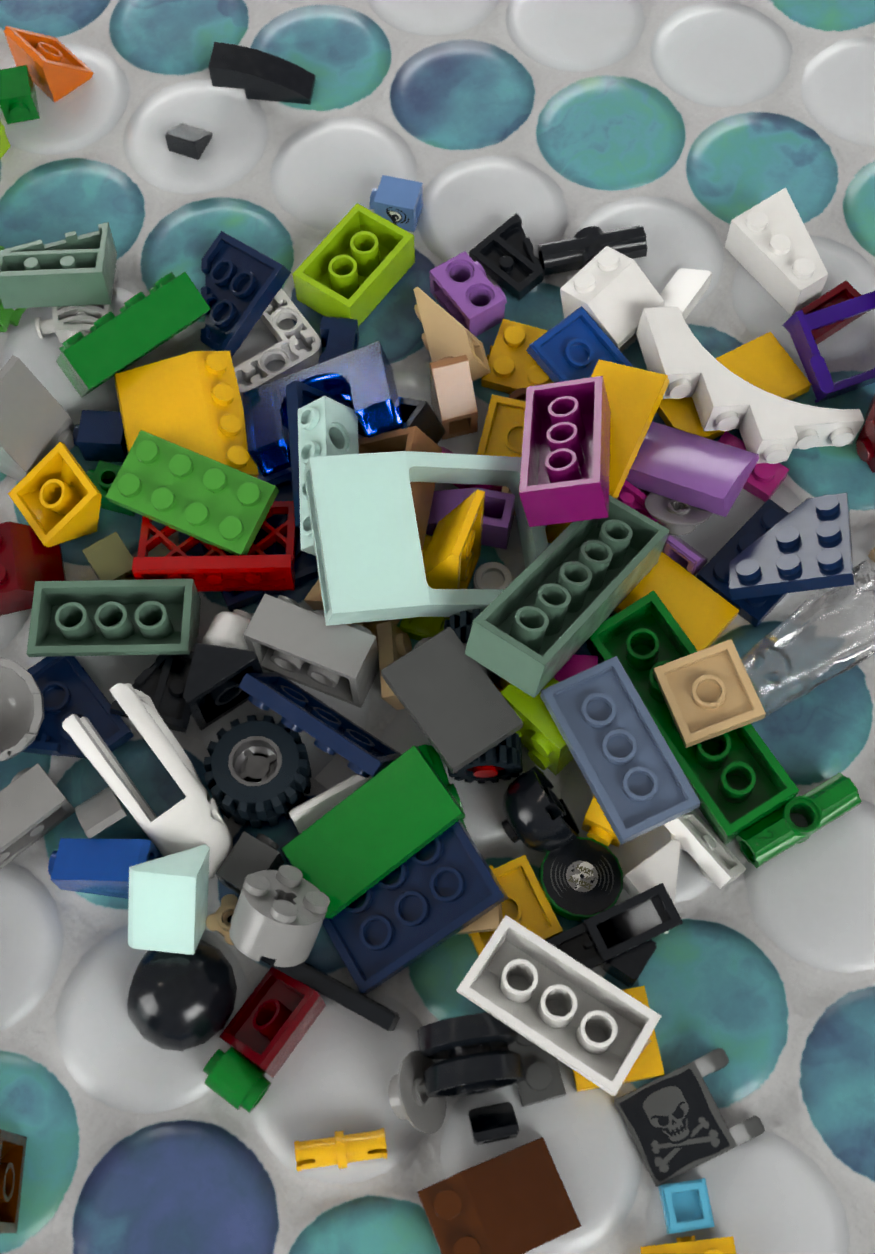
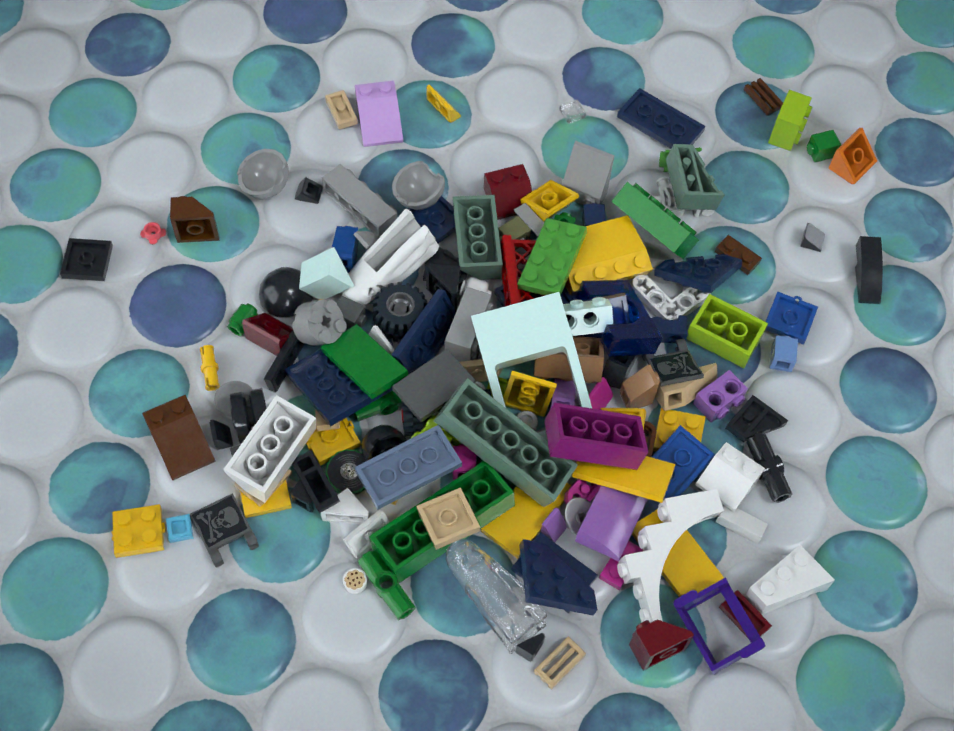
camera: 80 degrees right, 5 degrees down
none -> tile [343,568,367,594]
none -> light grey slope [514,203,544,236]
none -> flag [642,339,704,386]
none -> reddish brown plate [715,234,762,275]
none -> blue plate [766,291,818,345]

